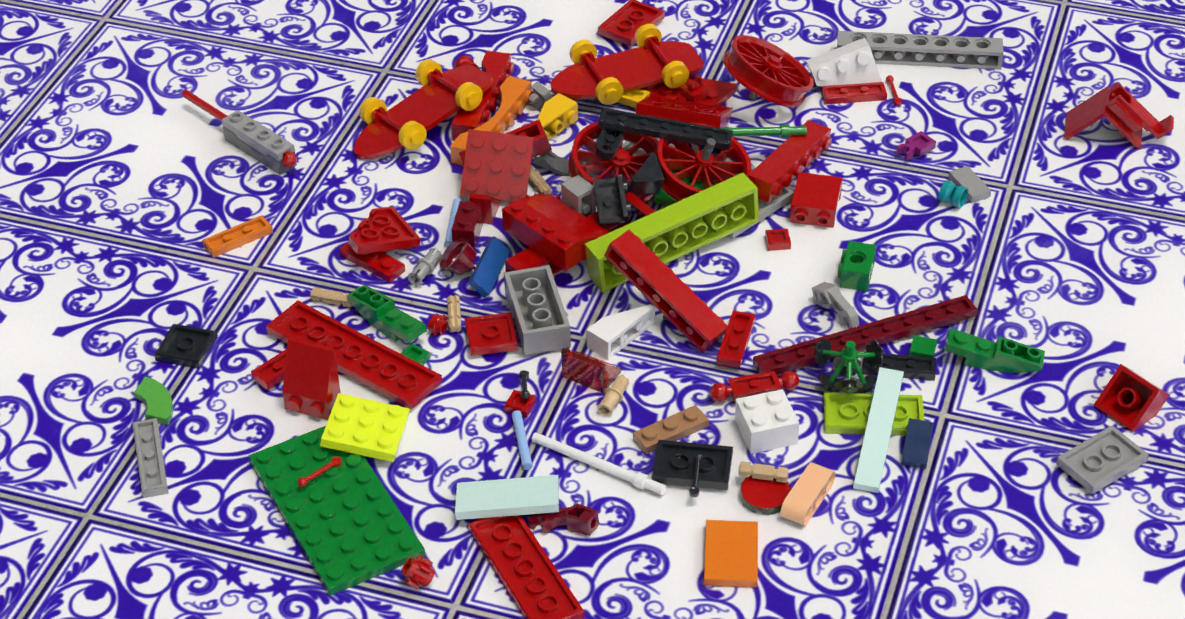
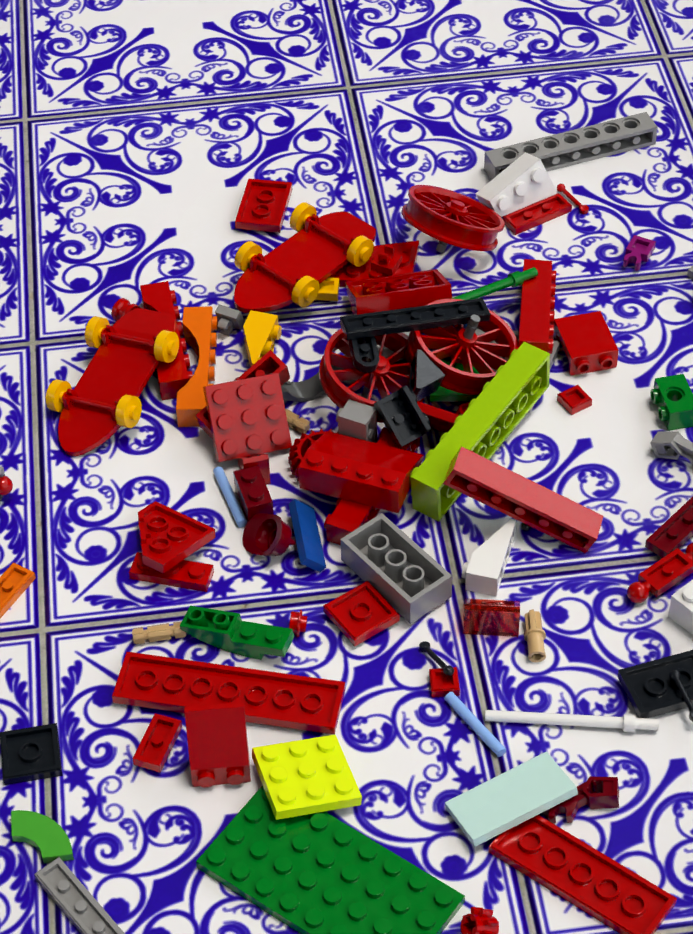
camera: 25 degrees left, 5 degrees up
red hinge [297,457,342,487] -> none
green tile [400,343,431,365] -> none
light grey pin [408,248,442,286] -> none
tan axle [447,295,461,333] -> none
medium nougat plate [633,405,709,455] -> none
red plate [717,310,756,368] -> none

